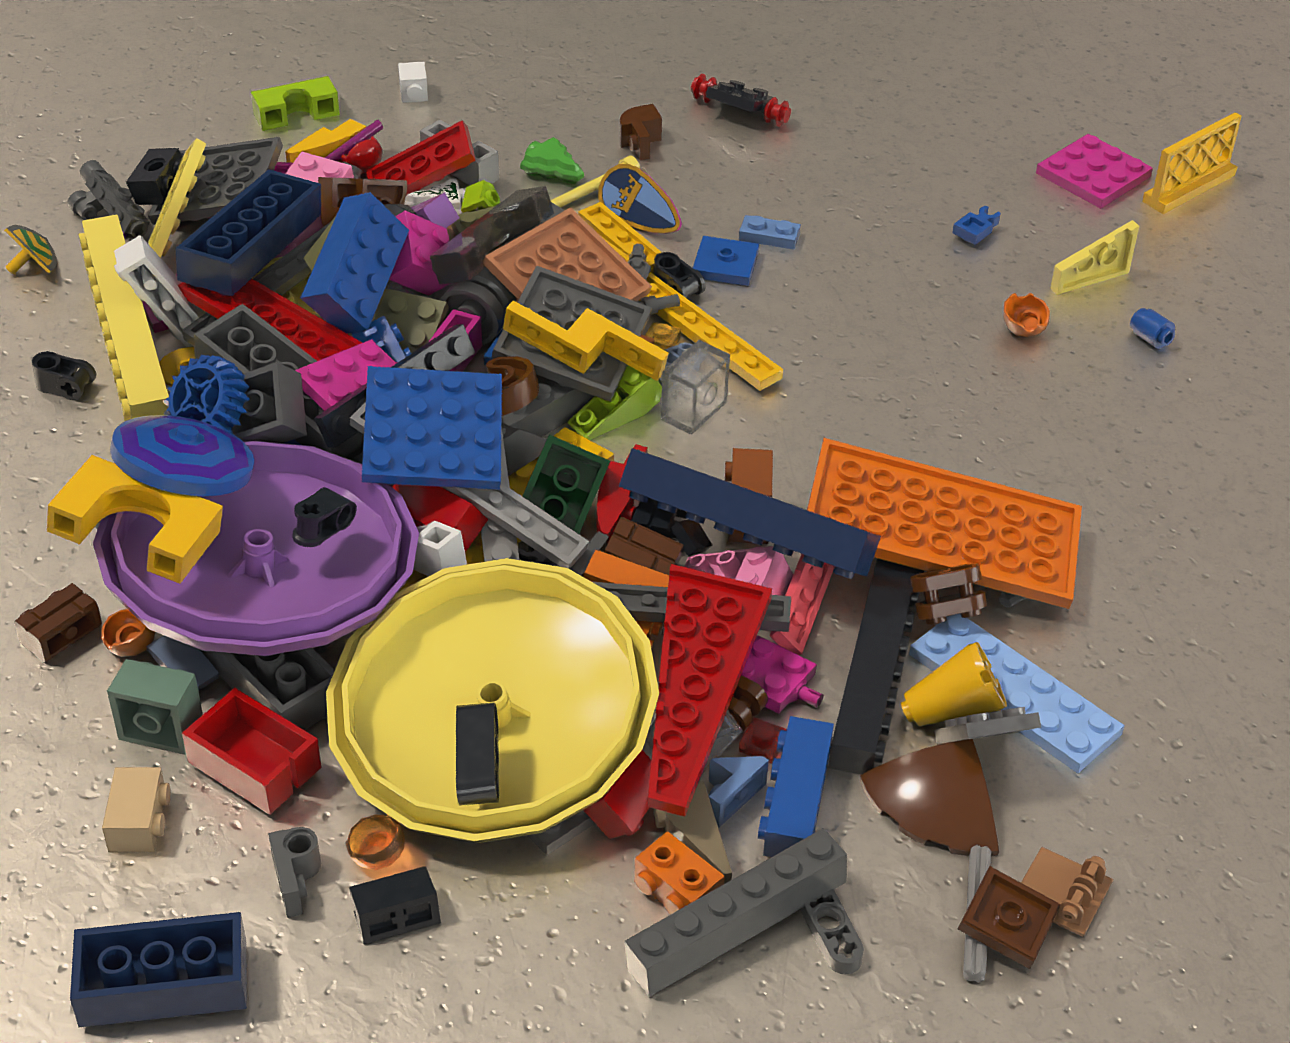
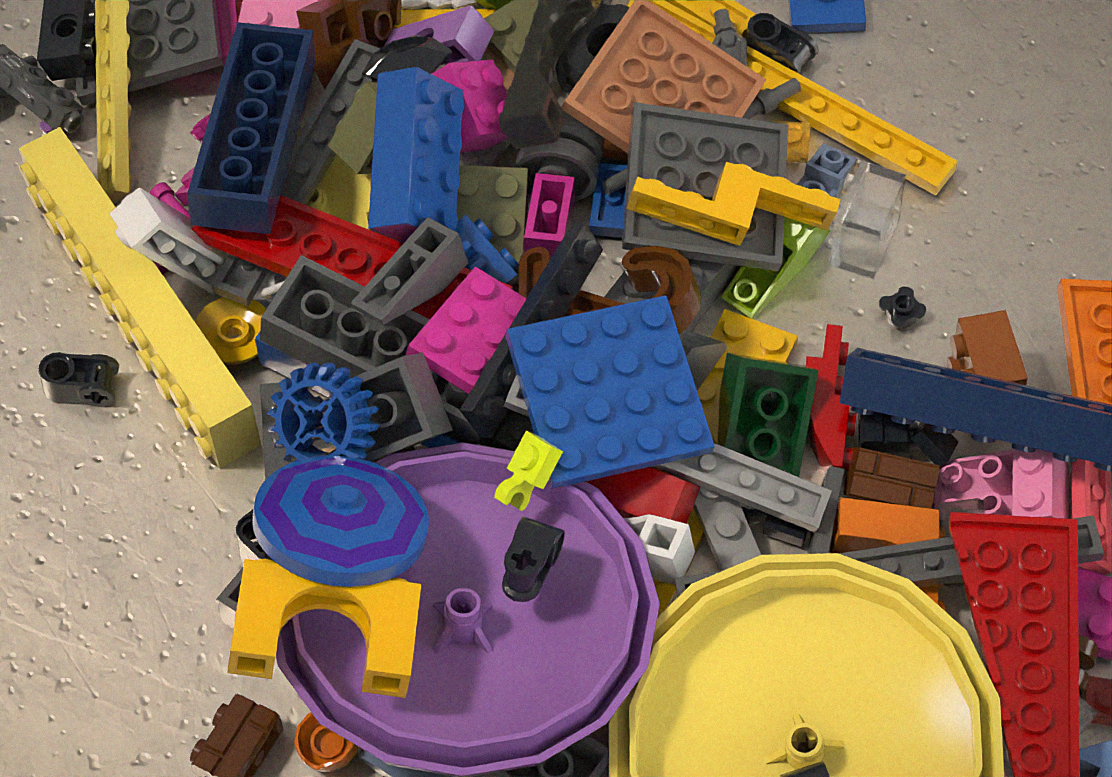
camera: 10 degrees left, 15 degrees up
none -> dark grey slope [351,217,468,325]
none -> neon yellow plate [494,431,563,511]
none -> black plate [879,286,926,328]

